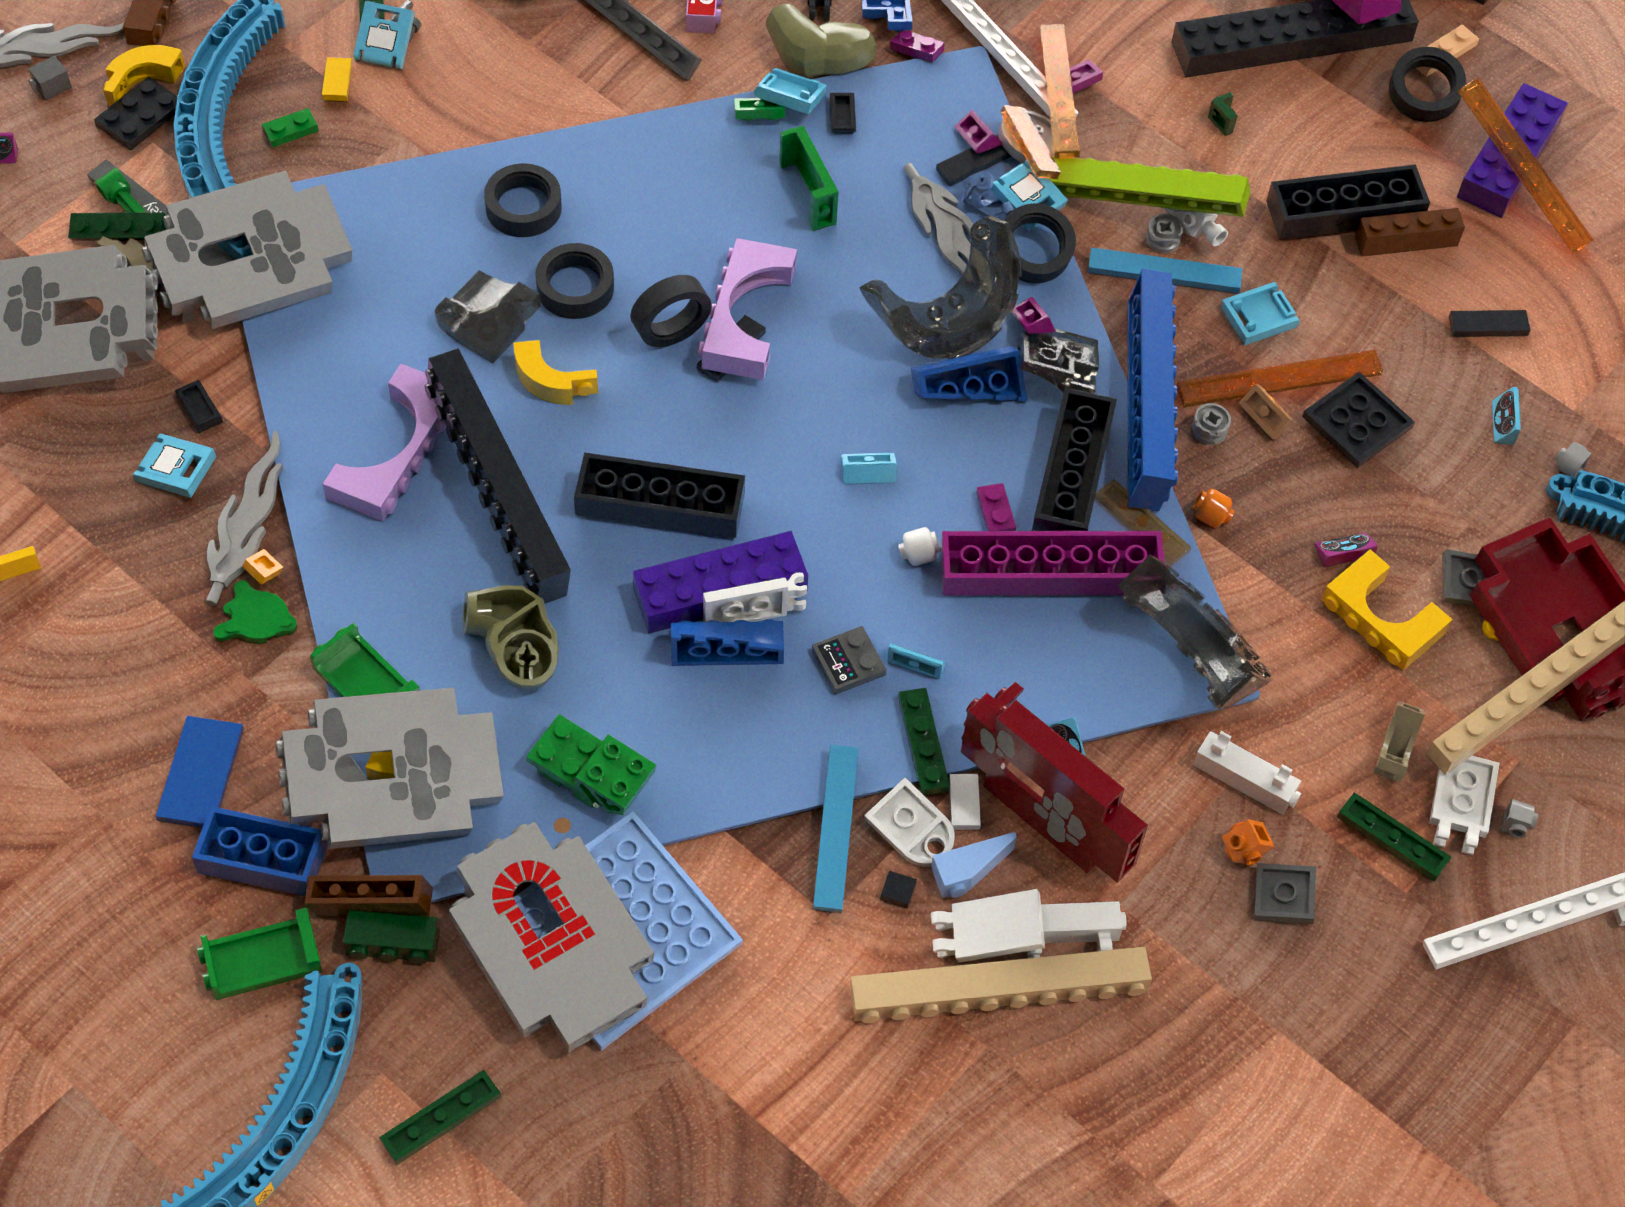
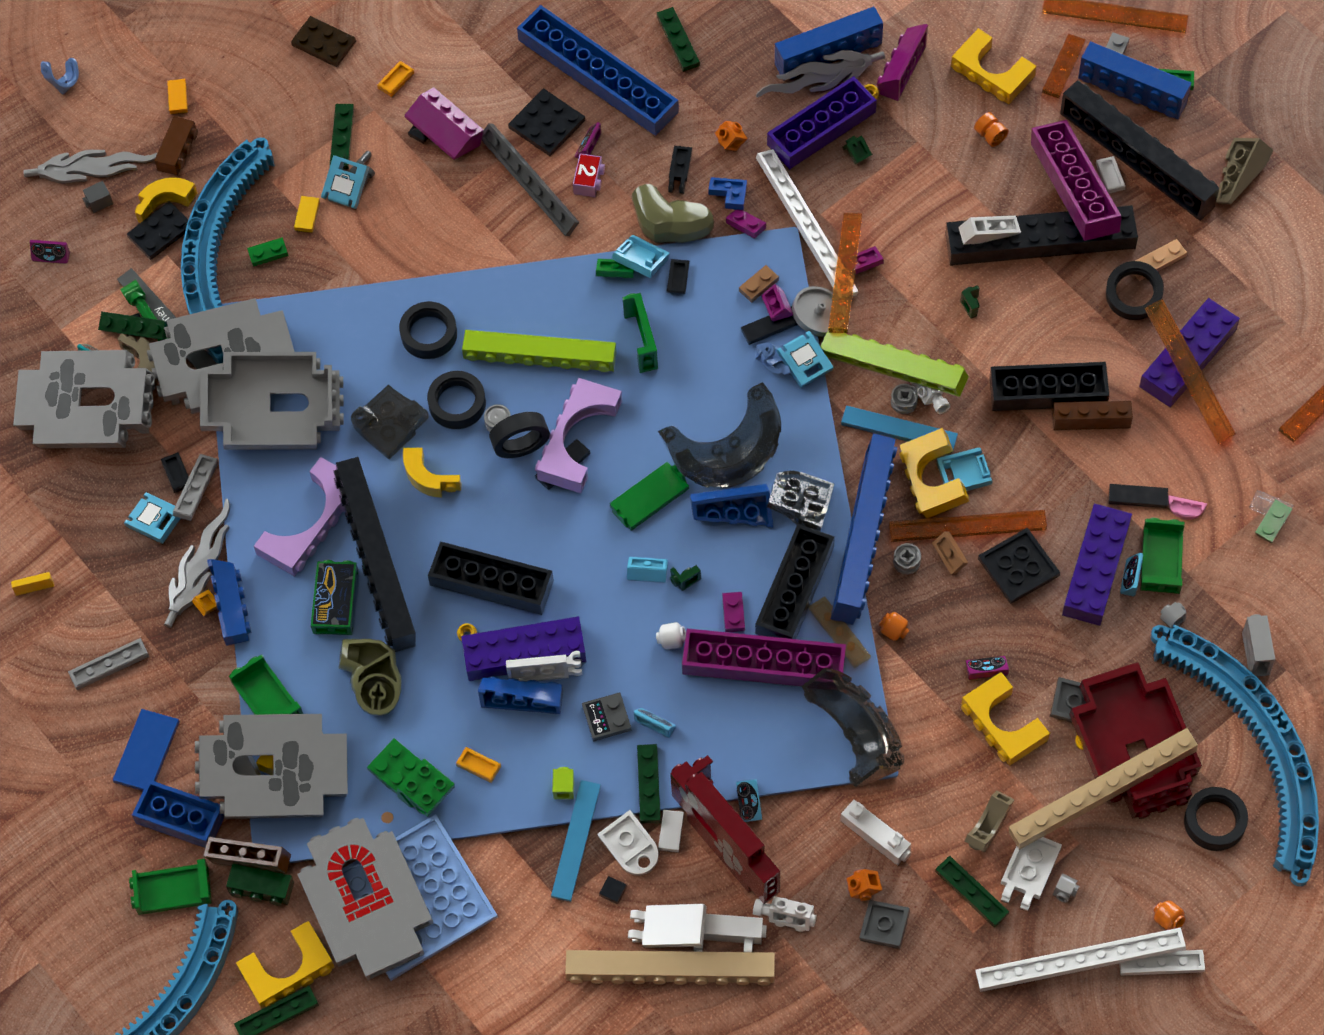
camera: 15 degrees right, 5 degrees up
green tile [213,580,297,644] -> none
light grey piece [903,163,1004,304] -> none
light blue slope [931,832,1017,898] -> none
black tyre [996,203,1076,283] -> none
clear orange tile [1000,105,1061,179] -> none
magenta slope [1010,297,1056,334] -> none
none -> light grey tile [68,638,149,690]
none -> light grey tile [173,454,218,521]
none -> light grey panel [200,352,344,450]
none -> blue wedge [207,559,252,646]
none -> yellow arch [236,921,335,1009]
none -> panel [311,560,358,635]
none -> light orange tile [456,747,501,783]
none -> yellow plate [457,623,477,641]
none -> lime brick [462,330,617,372]
none -> light grey wheel [484,404,511,432]
none -> lime brick [552,767,574,799]
none -> green brick [609,462,689,531]
none -> dark green bracket [670,565,701,591]
none -> medium nougat plate [739,265,779,303]
none -> white brick [753,896,816,932]
none -> yellow arch [899,428,970,518]
none -> white slope [958,216,1021,244]
none -> dark purple brick [1062,503,1132,626]
none -> green panel [1140,517,1185,594]
none -> bright pink tile [1168,496,1207,520]

